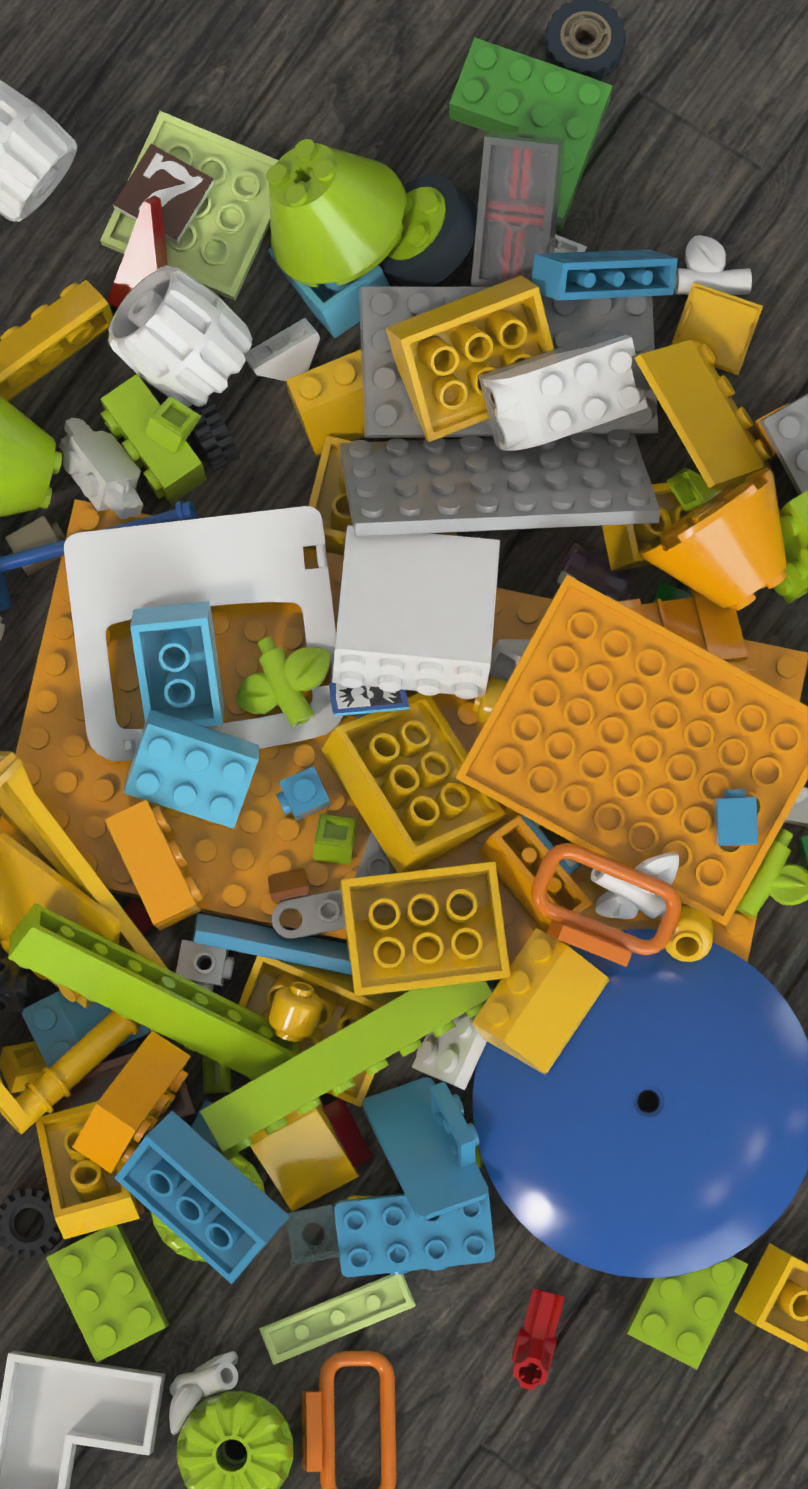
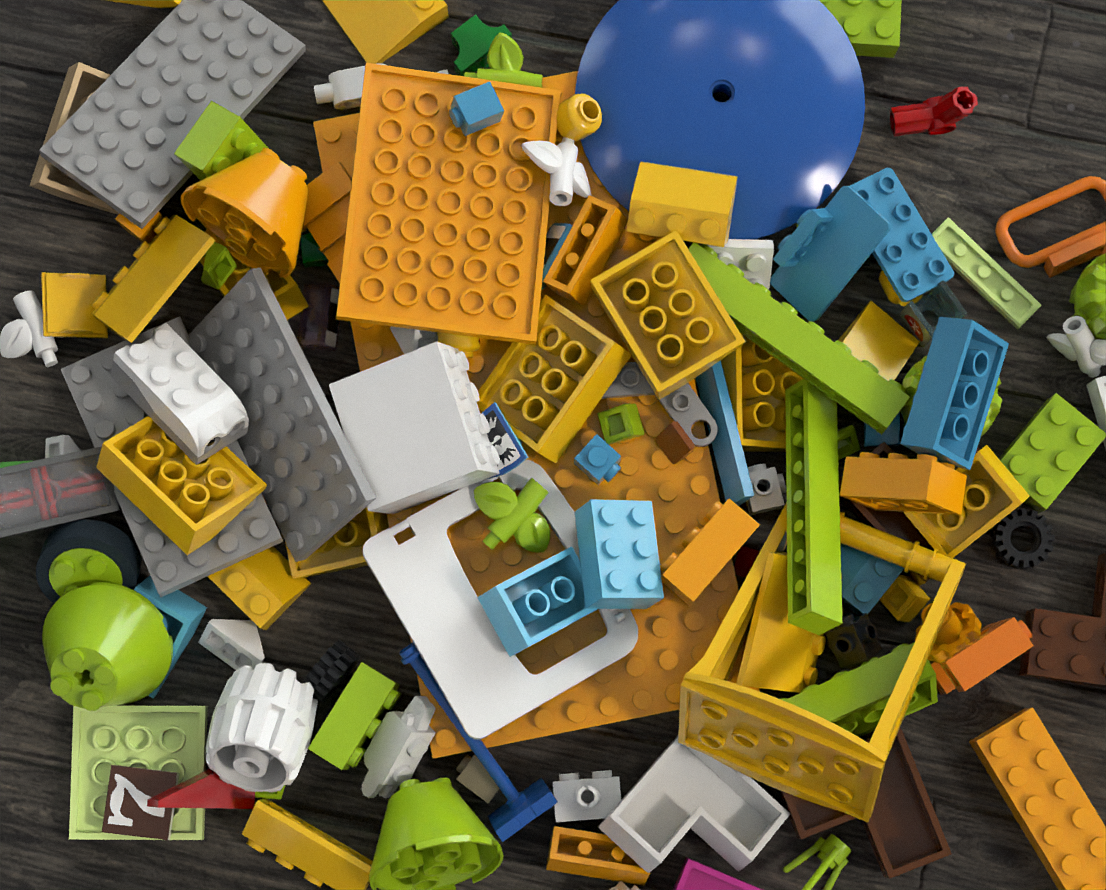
camera: 115 degrees left, 0 degrees up
lime slope [145,396,201,453] -> none
yellow head [268,981,323,1042] -> none
dark red sticker [323,1099,373,1167] -> none
dark azure brick [531,249,678,301] -> none
orange bar [531,843,682,967] -> none

